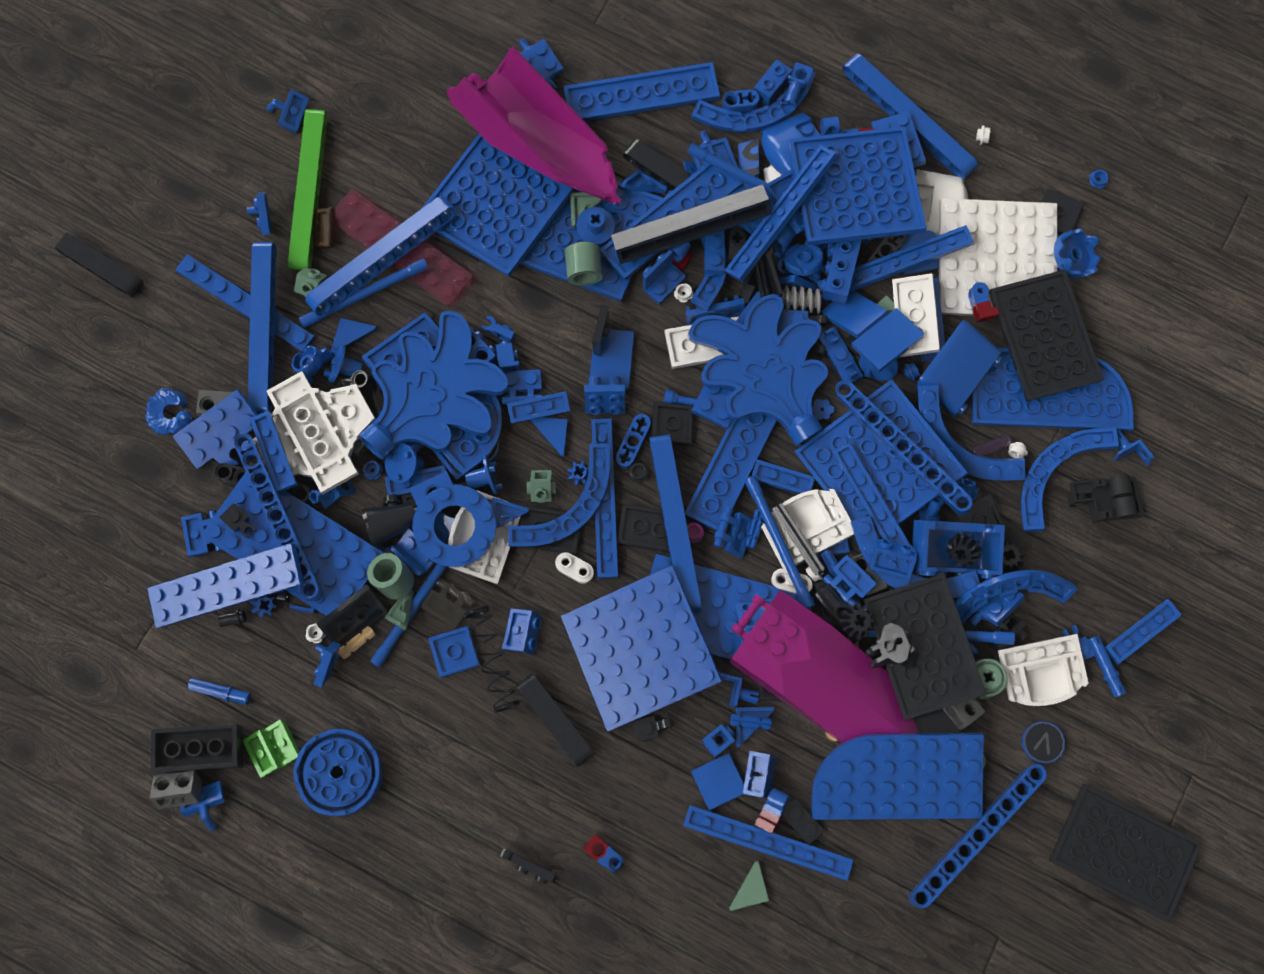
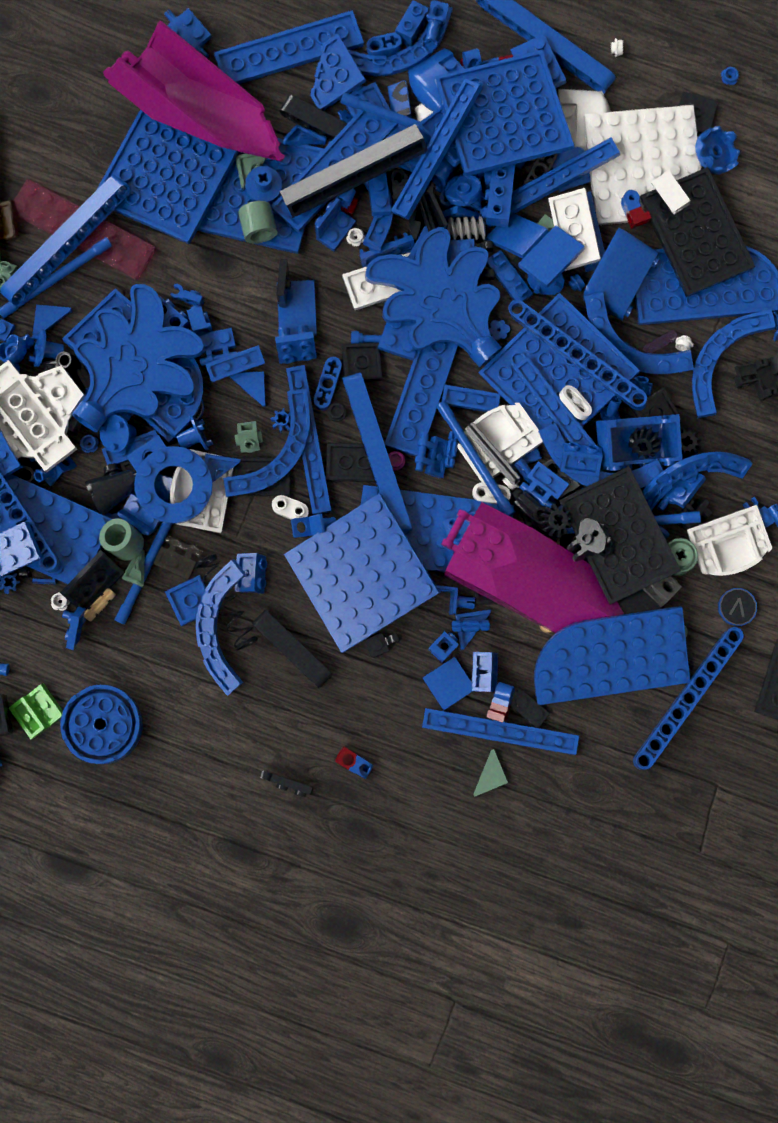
camera: 10 degrees left, 5 degrees up
none -> plate [196,559,246,696]
none -> blue bracket [291,514,336,538]
none -> blue plate [310,34,366,111]
none -> white plate [559,385,592,420]
none -> white hinge [651,170,690,214]

